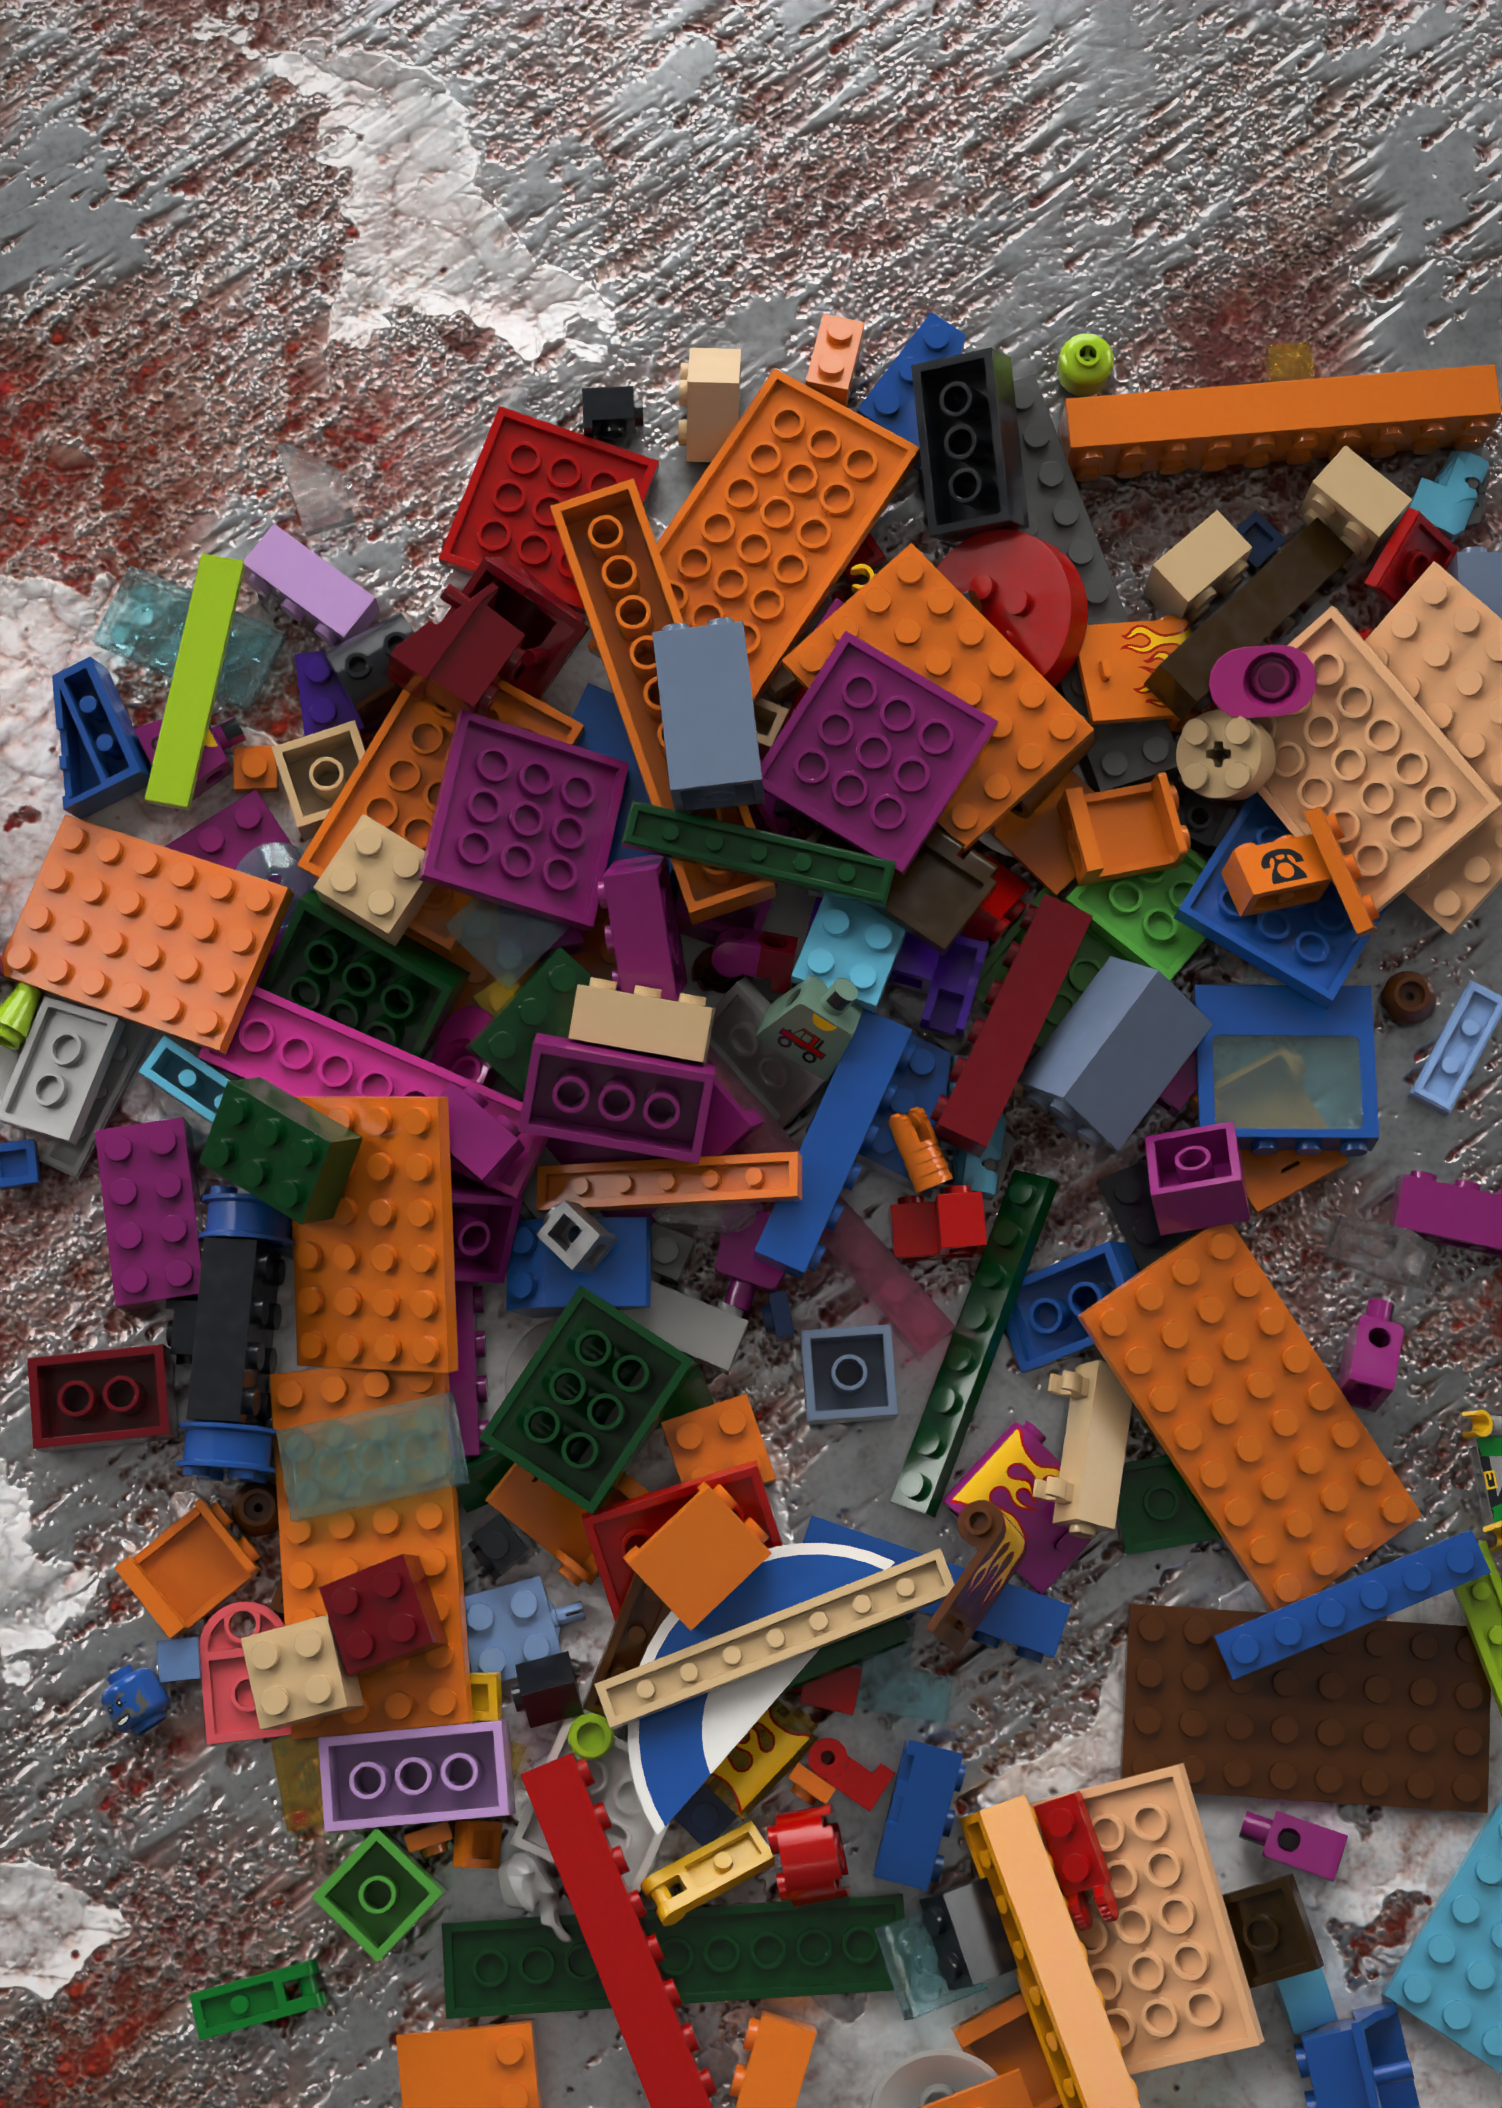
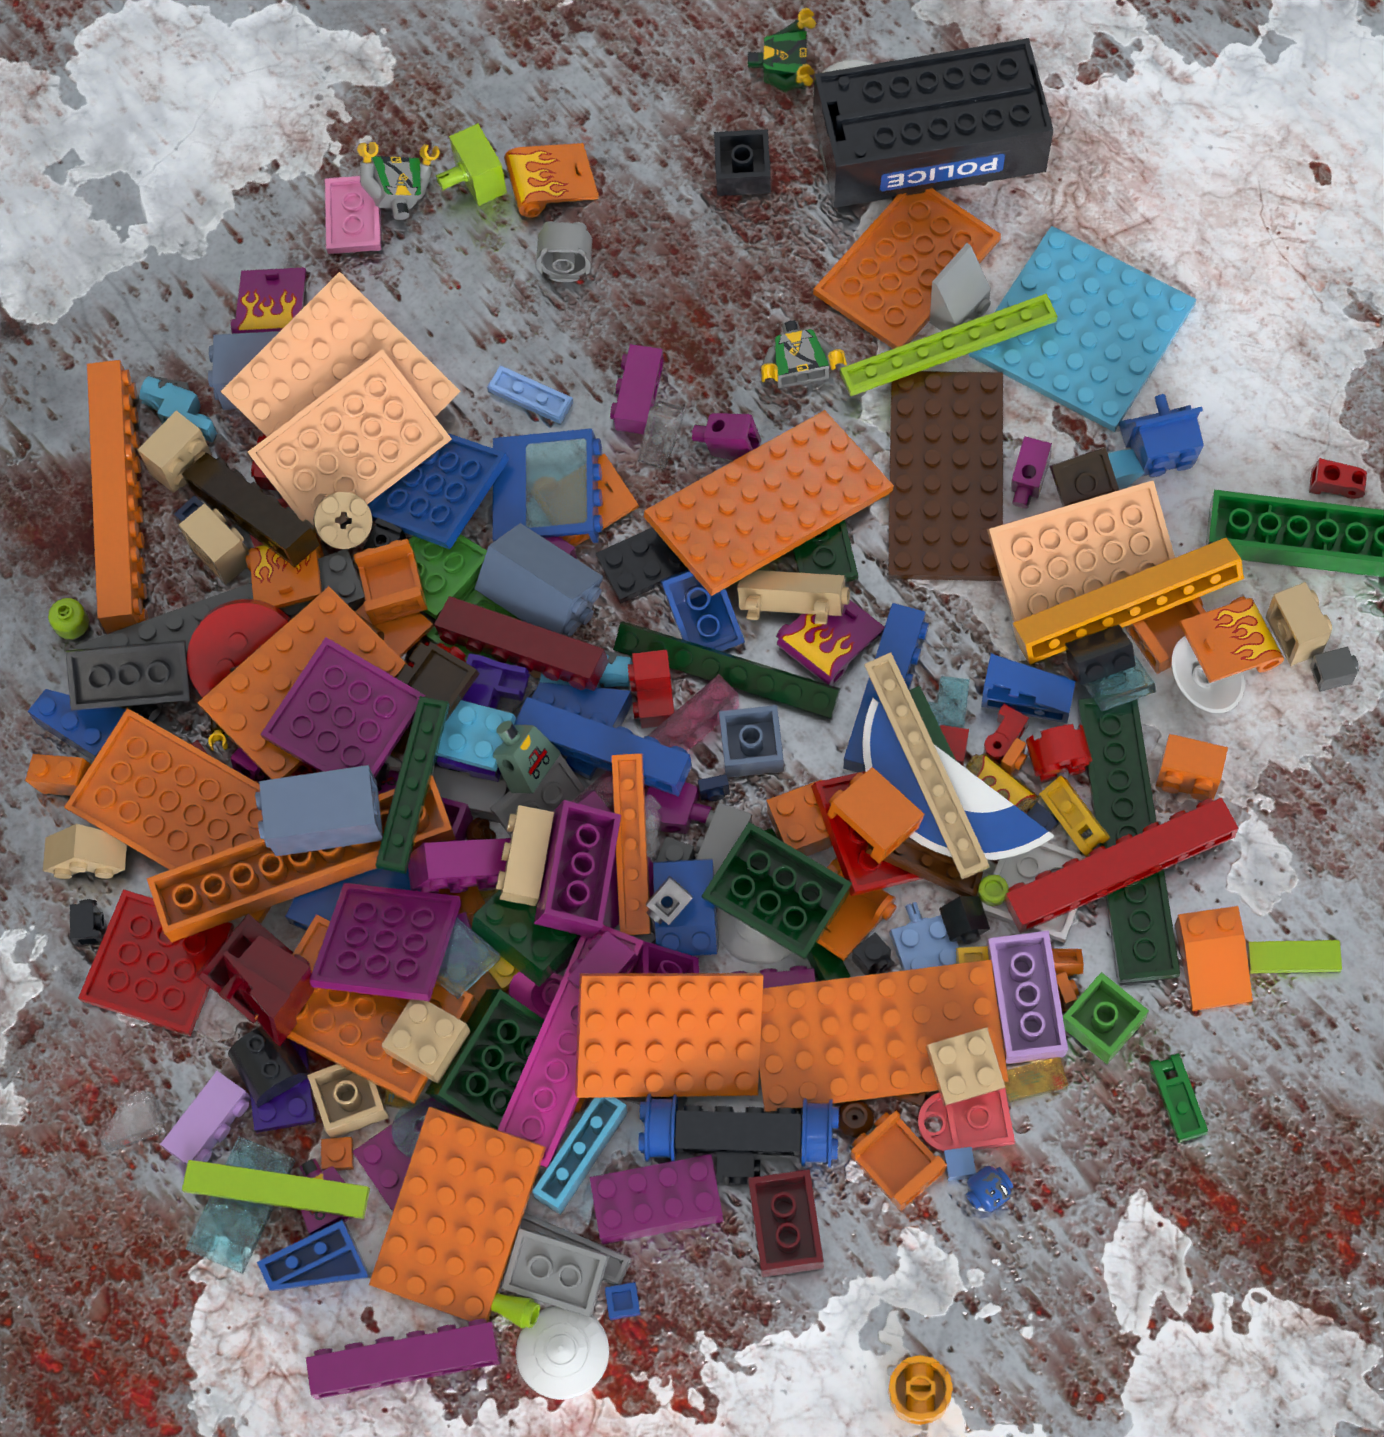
camera: 85 degrees left, 10 degrees down
dark green brick [199,1077,363,1224] -> none
clear light blue plate [276,1392,470,1522] -> none
dark red brick [319,1554,448,1676] -> none
light grey piece [498,1852,572,1943] -> none
leg [711,927,798,993] -> none
orange hinge [888,1106,953,1194] -> none
reddish brown door [925,1500,1027,1655] -> none
red hinge [1034,1791,1119,1931] -> none
magenta brick [1145,1121,1250,1236] -> none
dark pink piece [1209,645,1317,718] -> none
blue brick [1213,1529,1491,1680] -> none
orange brick [1221,834,1332,917] -> none
clear yellow tile [1266,342,1314,382] -> none
orange plate [1304,806,1381,938] -> none
red tile [1364,507,1458,609] -> none
reddish brown plate [1380,971,1437,1024] -> none

